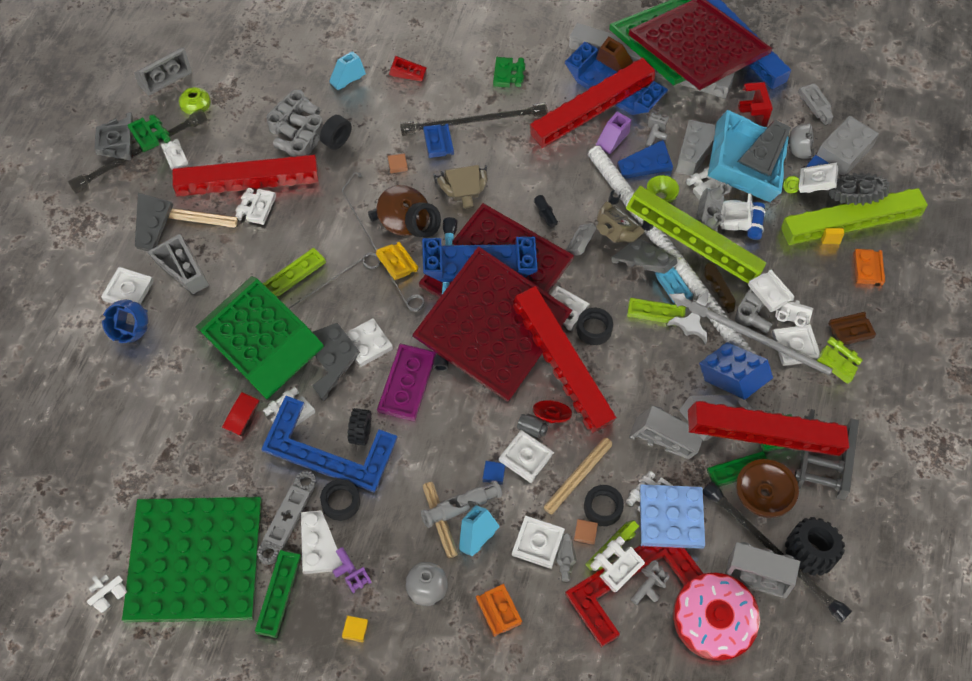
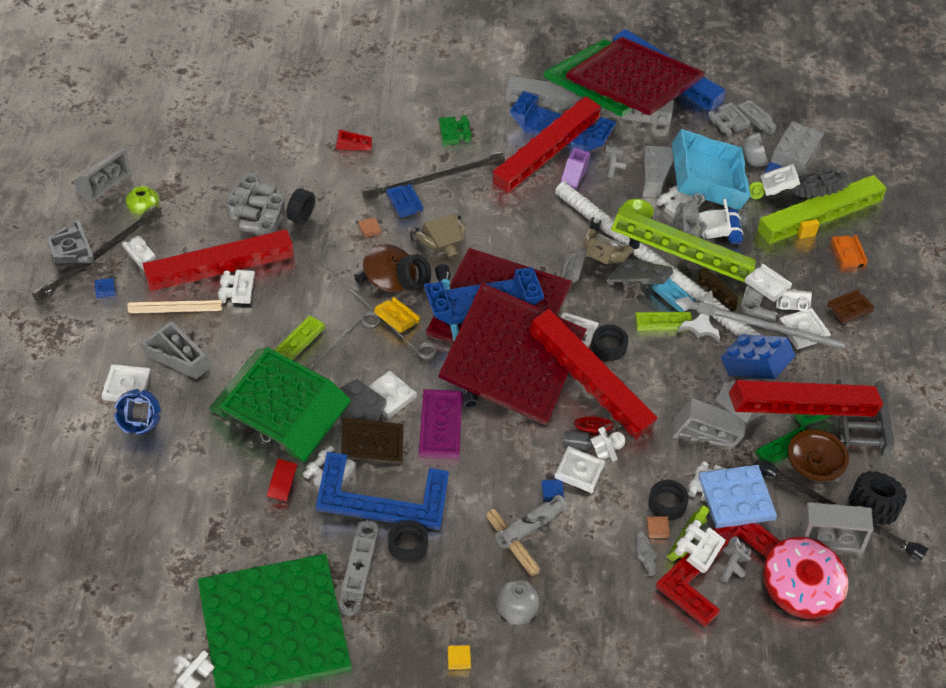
camera: 15 degrees left, 10 degrees down
green plate [127,114,171,152] -> none
dark grey wing [135,193,173,251] -> none
green plate [255,550,301,638] -> none
white wing [301,510,343,574] -> none
medium azure slope [329,51,366,90] -> none
medium lavender arm [332,547,372,594] -> none
black tyre [347,408,372,446] -> none
medium azure slope [459,505,500,556] -> none
orange plate [476,584,522,637] -> none
white plate [512,516,565,569] -> none
black axle [533,195,558,228] -> none
tan axle [544,437,612,515] -> none
reddish brown slope [596,36,633,72] -> none
blue wing [617,140,673,179] -> none
dark grey wing [737,120,791,176] -> none
red panel [738,82,773,127] -> none
lime plate [816,336,863,384] -> none
none -> blue tile [95,278,116,298]
none -> dark brown plate [341,418,403,465]
none -> white hips [590,427,625,462]
none -> light grey plate [708,102,751,136]

